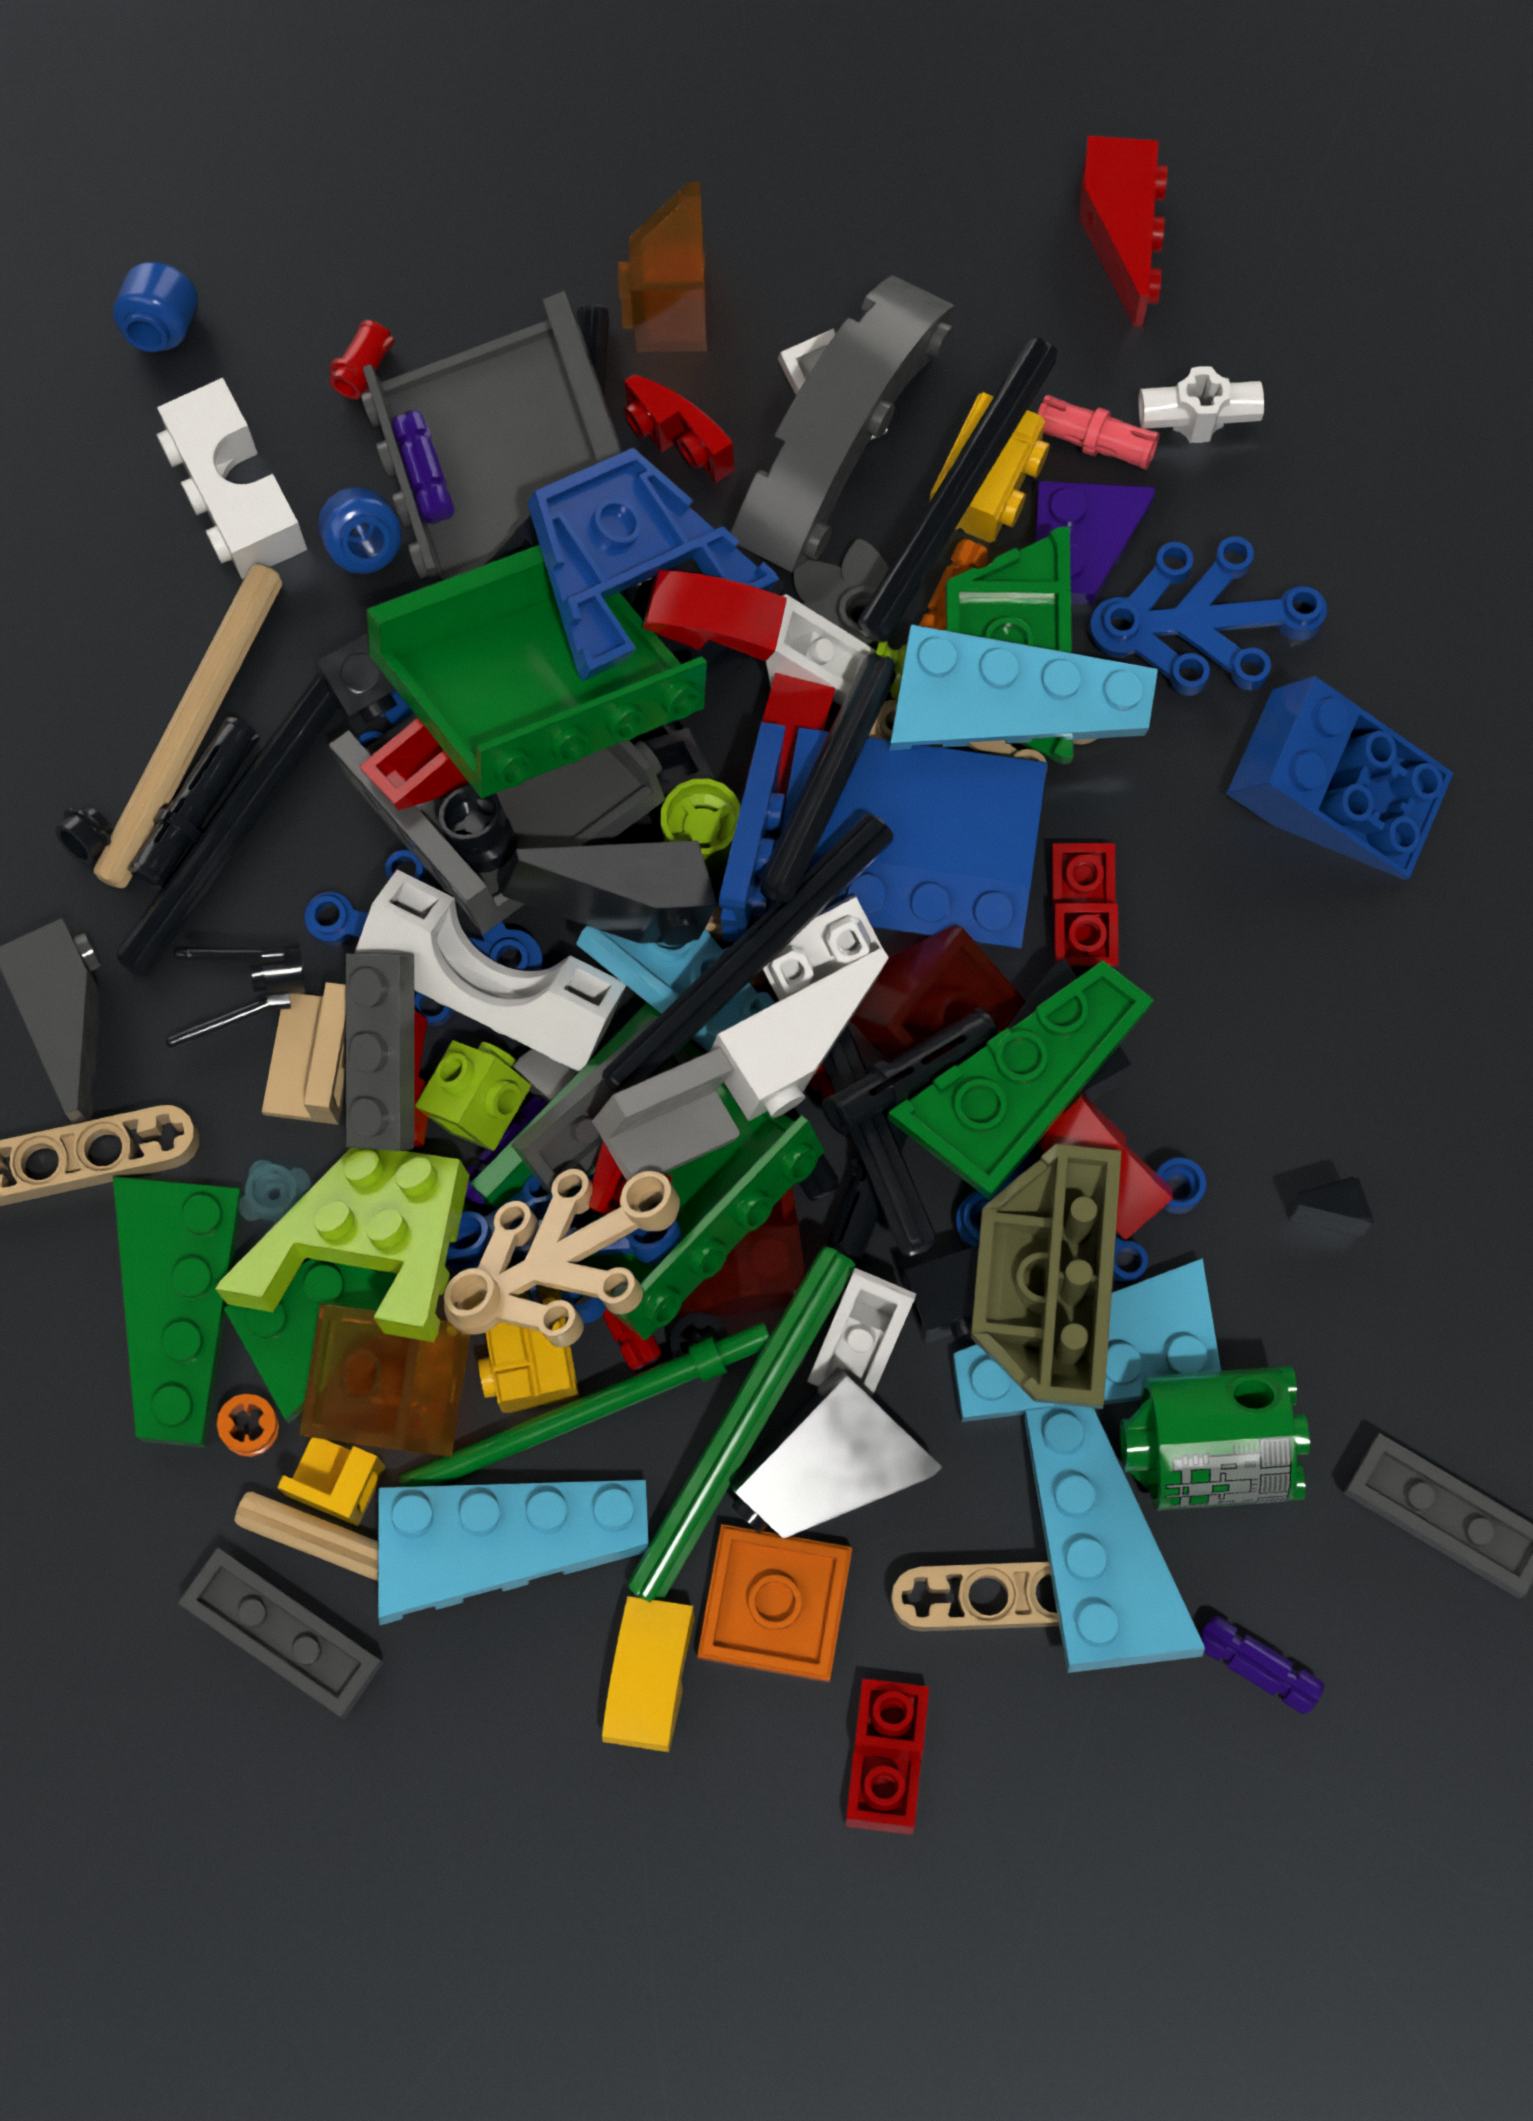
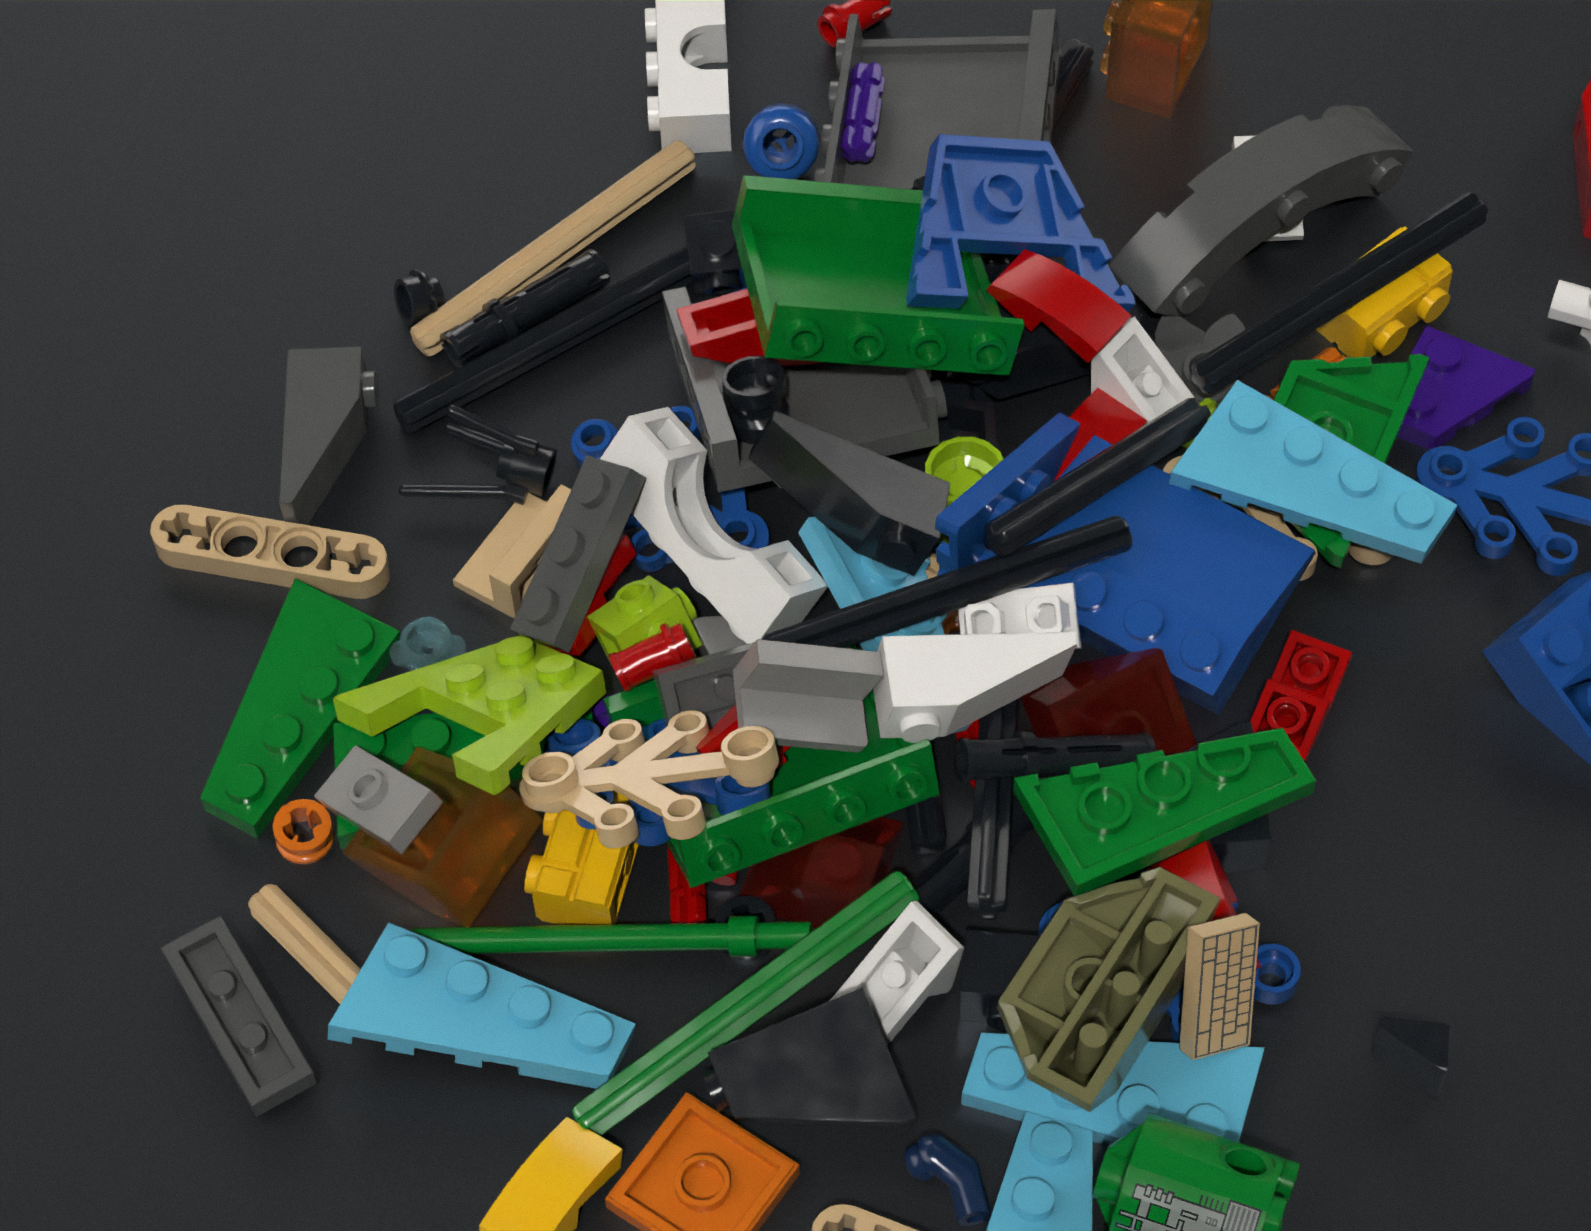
camera: 25 degrees right, 15 degrees down
yellow panel [277,1436,386,1527] -> none
red slope [623,374,734,483] -> none
coral pin [1037,394,1160,470] -> none
none -> light grey plate [314,745,443,855]
none -> red pin [608,622,697,692]
none -> dark blue arm [904,1134,992,1226]
none -> tan tile [1179,913,1260,1060]

